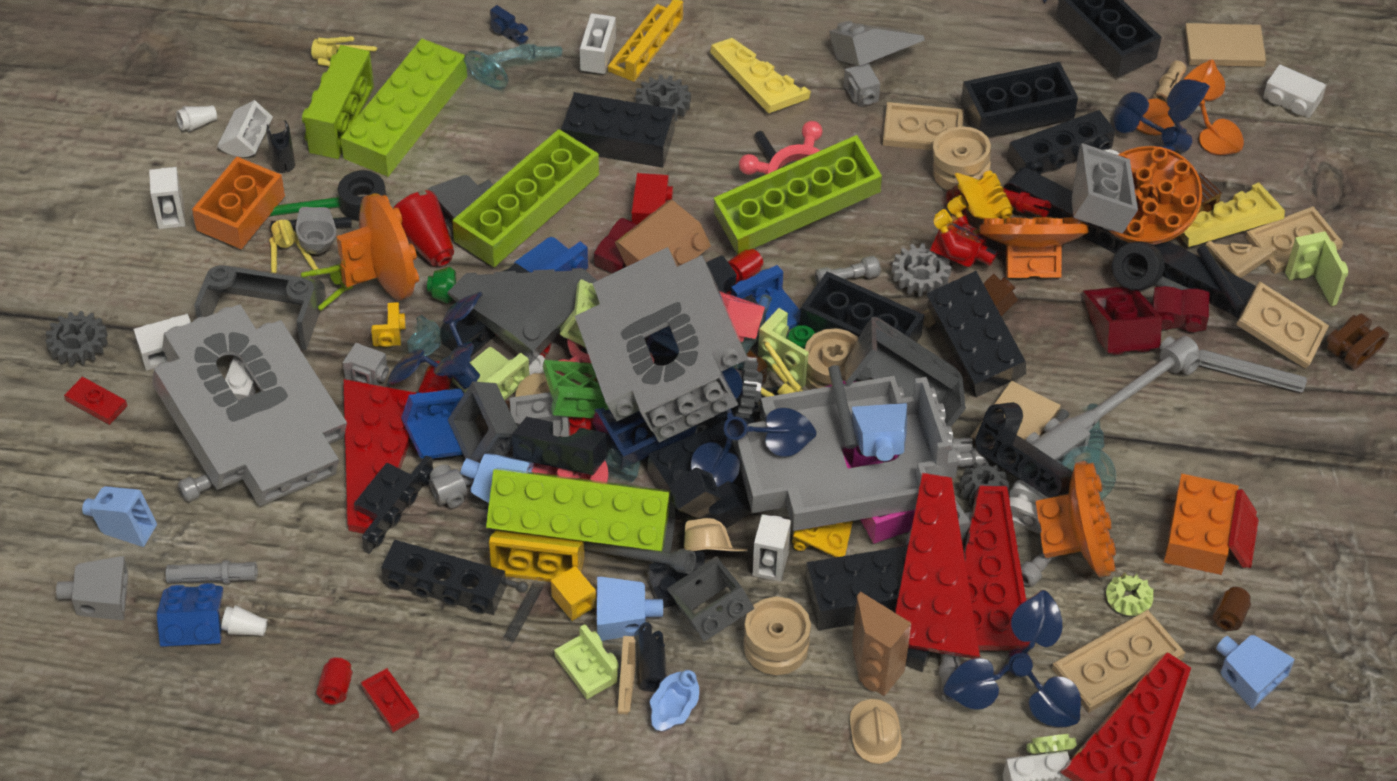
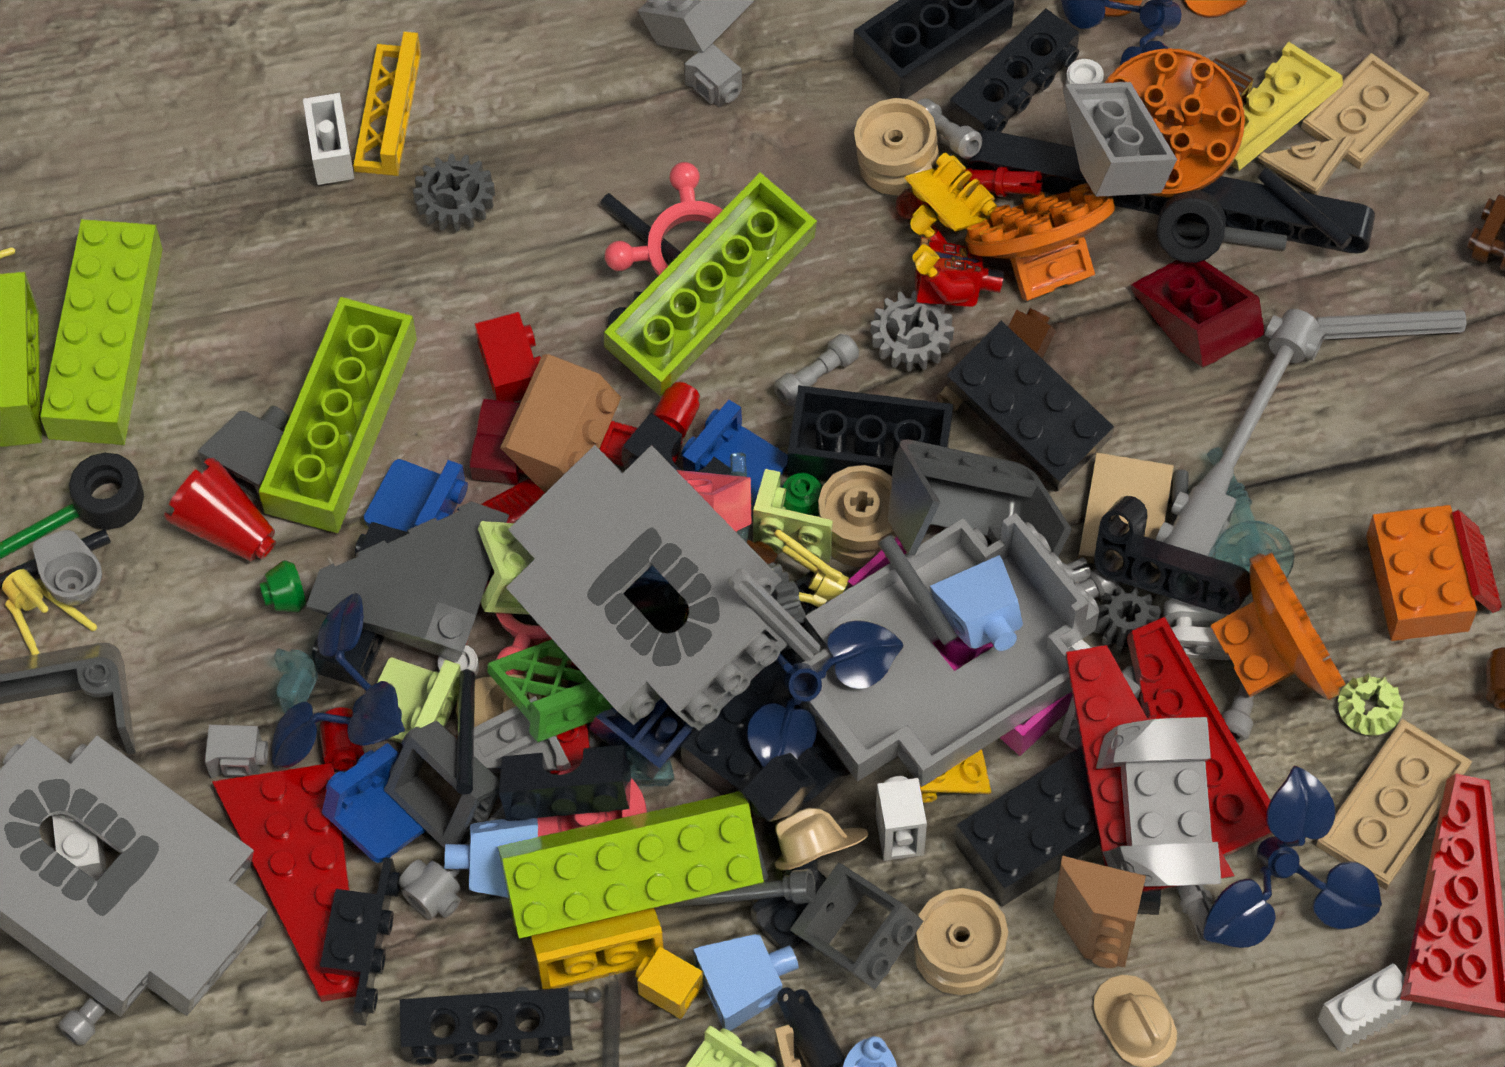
camera: 20 degrees left, 10 degrees up
lime plant [301,263,353,310] -> none
orange bracket [336,193,419,301] -> none
yellow bracket [371,302,406,347] -> none
clear light blue dish [464,44,562,89] -> none
dark blue plate [490,5,529,45] -> none
black brick [561,92,675,168] -> none
light yellow wing [710,38,811,113] -> none
tan tile [883,102,964,150] -> none
yellowish green gear [1026,734,1077,754] -> none
dark red brick [1152,286,1209,332] -> none
tan tile [1236,282,1329,369] -> none
yellowish green bracket [1285,231,1348,306] -> none
none -> black bar [456,669,475,795]
none -> light grey axle [728,569,820,660]
none -> light grey piece [917,99,982,159]
none -> light grey piece [1096,717,1222,886]

